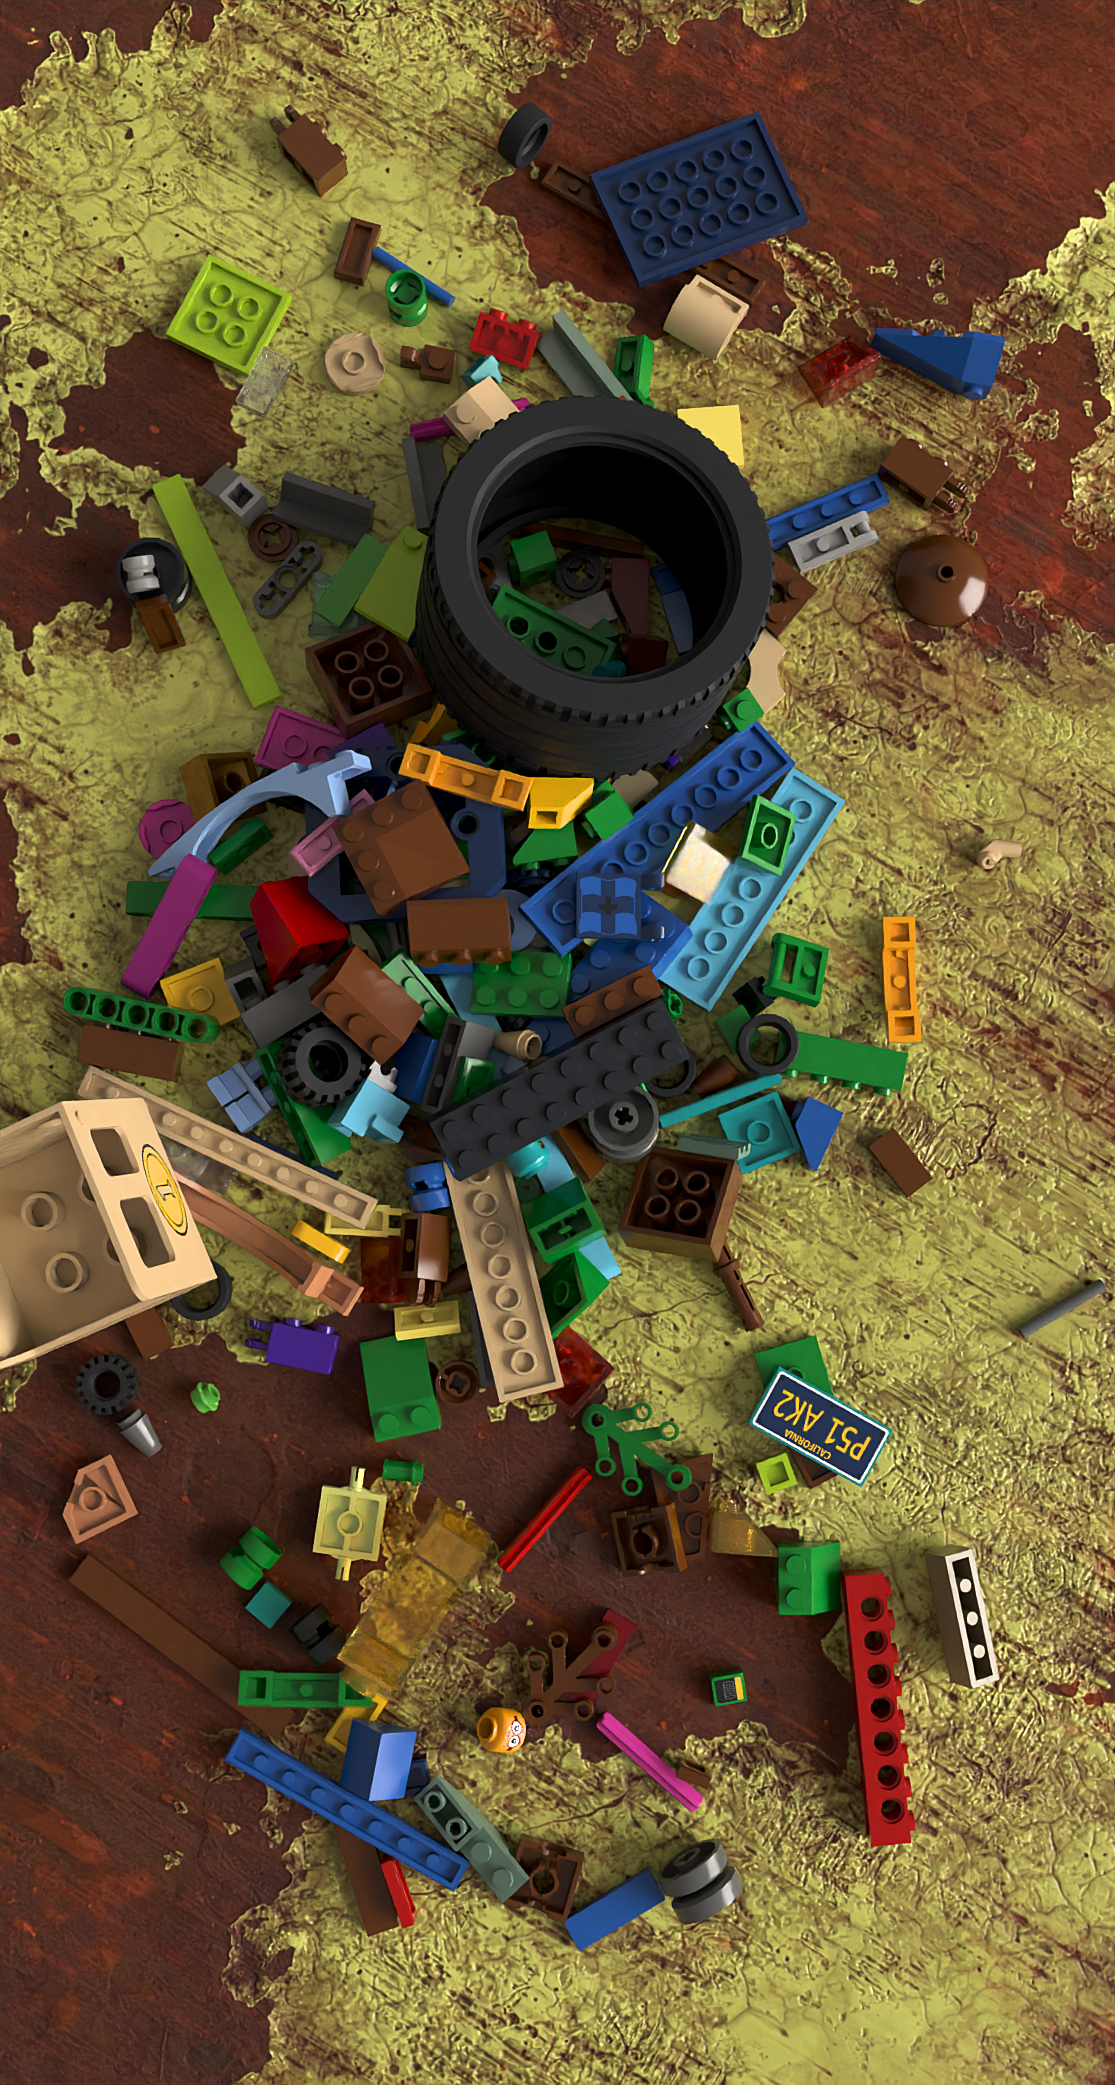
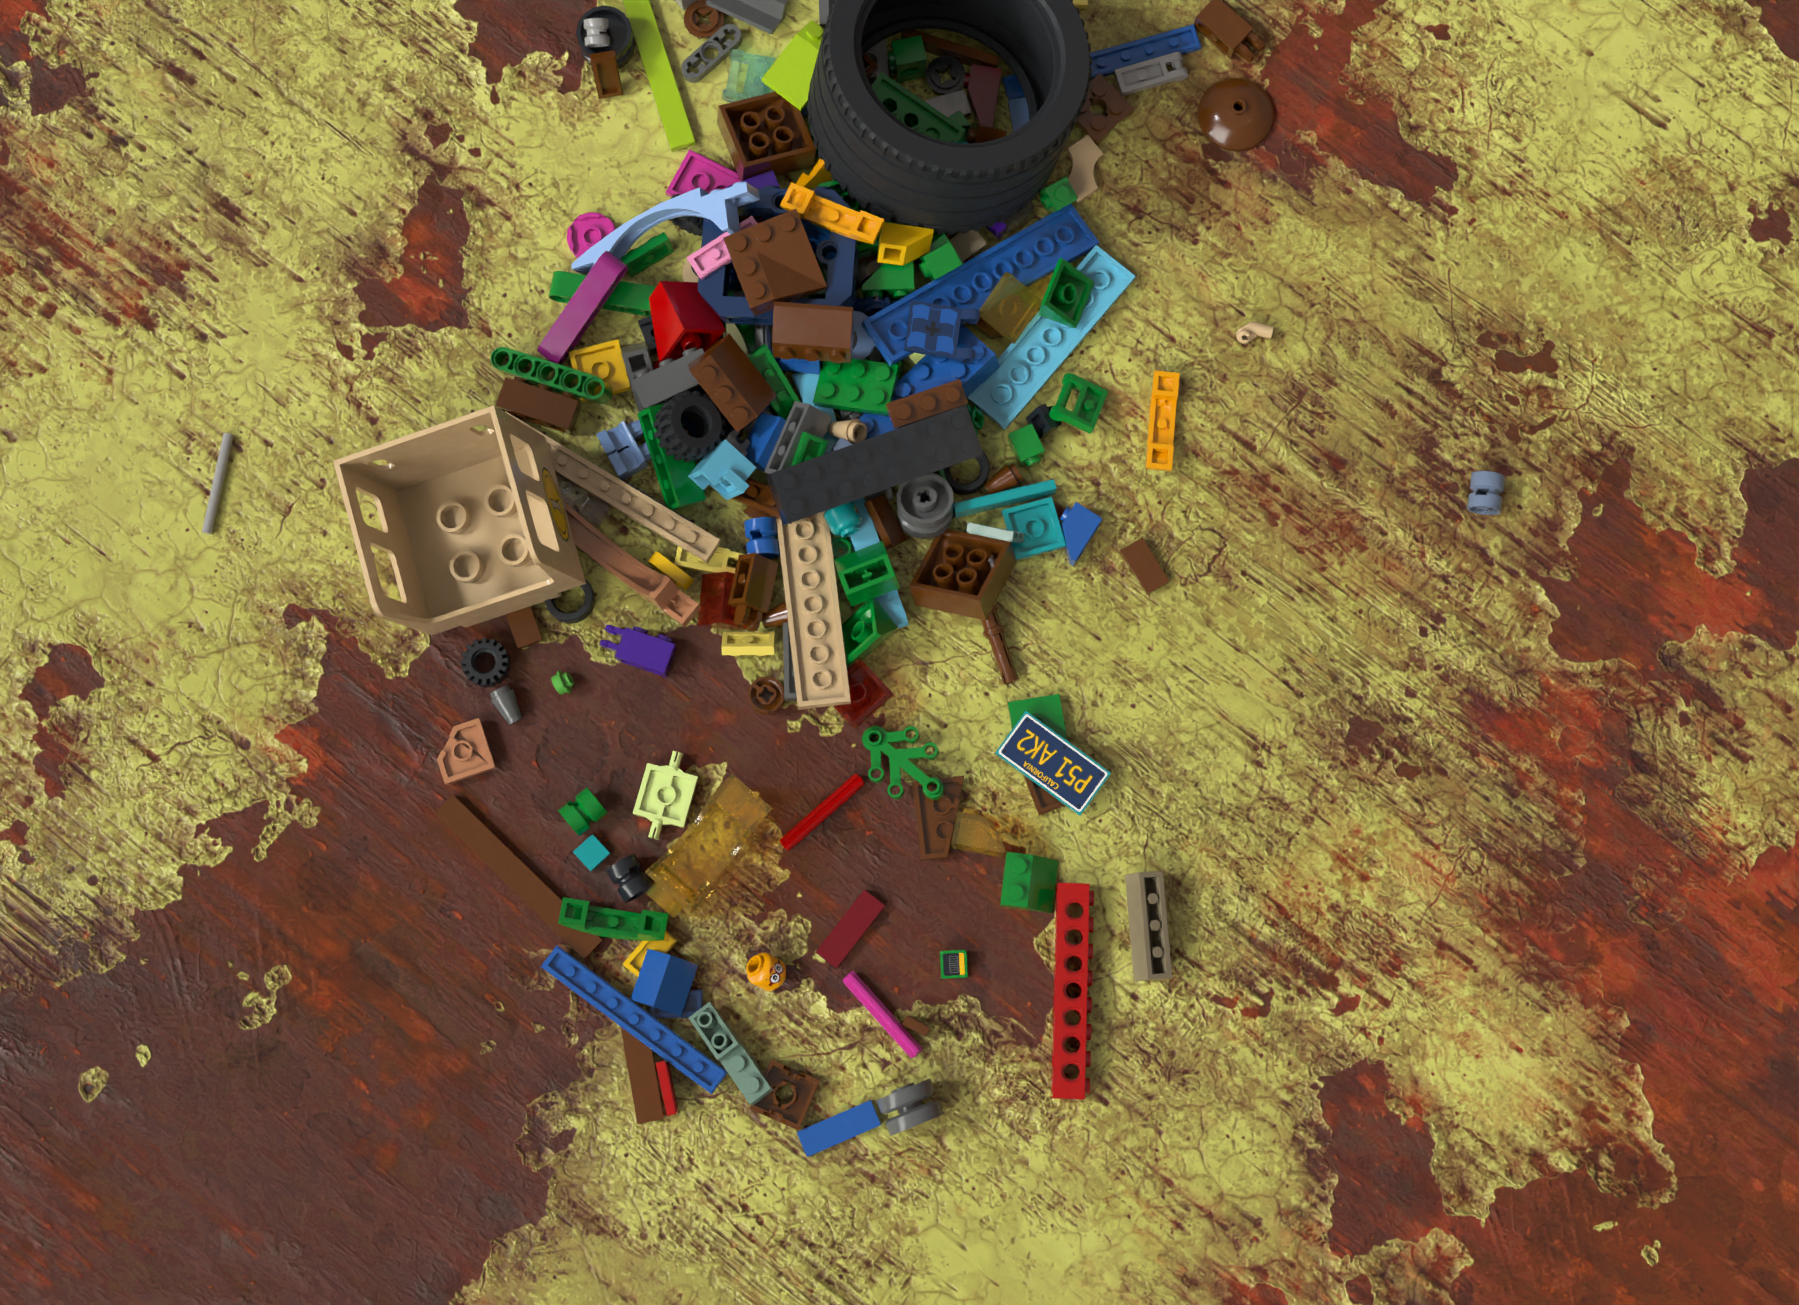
camera: 10 degrees right, 5 degrees down
pearl gold slope [179,751,268,824] -> none
bright green tile [313,533,389,630] -> none
green slope [359,1335,442,1443] -> none
green pin [382,1459,424,1486] -> none
reddish brown plant [522,1622,618,1725] -> none
reddish brown brick [610,1503,688,1577] -> none
black tyre [736,1014,799,1076] -> none
lime tile [754,1451,798,1495] -> none
green brick [773,1031,908,1097] -> none
dark grey bar [1017,1279,1107,1338] -> none

